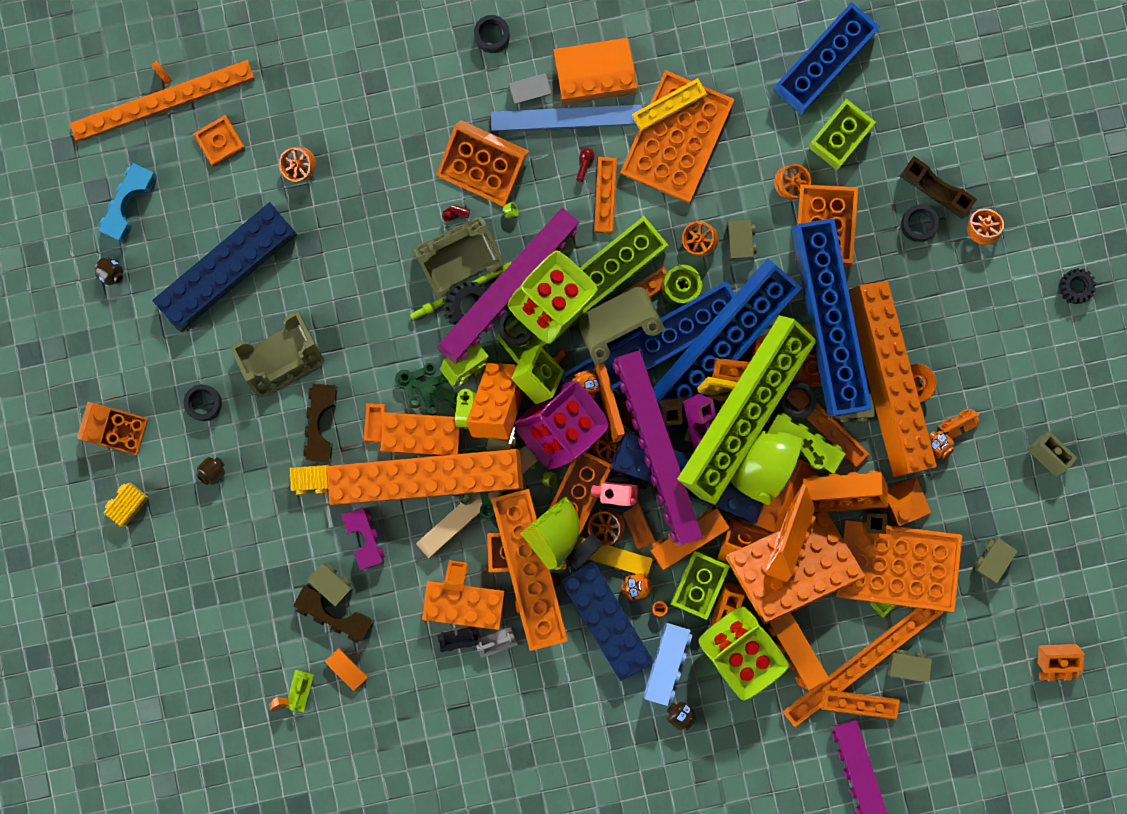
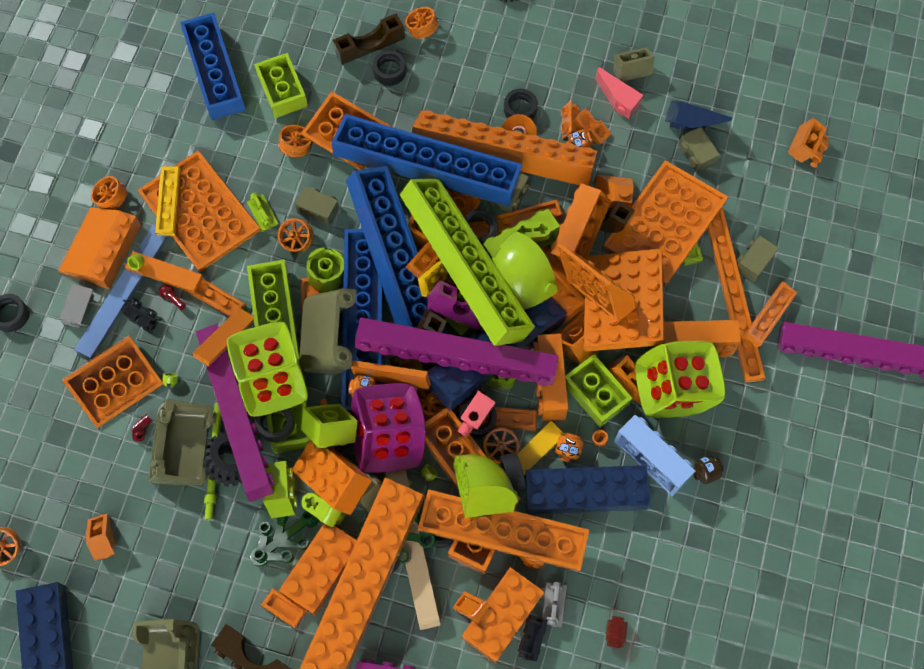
camera: 65 degrees left, 15 degrees down
none -> orange slope [85,513,115,561]
none -> orange wheel [91,176,127,210]
none -> black hinge [121,298,162,330]
none -> orange tile [125,251,203,293]
none -> lime hinge [127,254,145,270]
none -> orange tile [193,308,254,367]
none -> lime hinge [247,192,278,232]
none -> black tyre [503,88,538,120]
none -> orange slope [572,108,612,145]
none -> coral slope [595,67,643,119]
none -> clear red brick [605,616,628,648]
none -> dark blue slope [665,101,732,130]

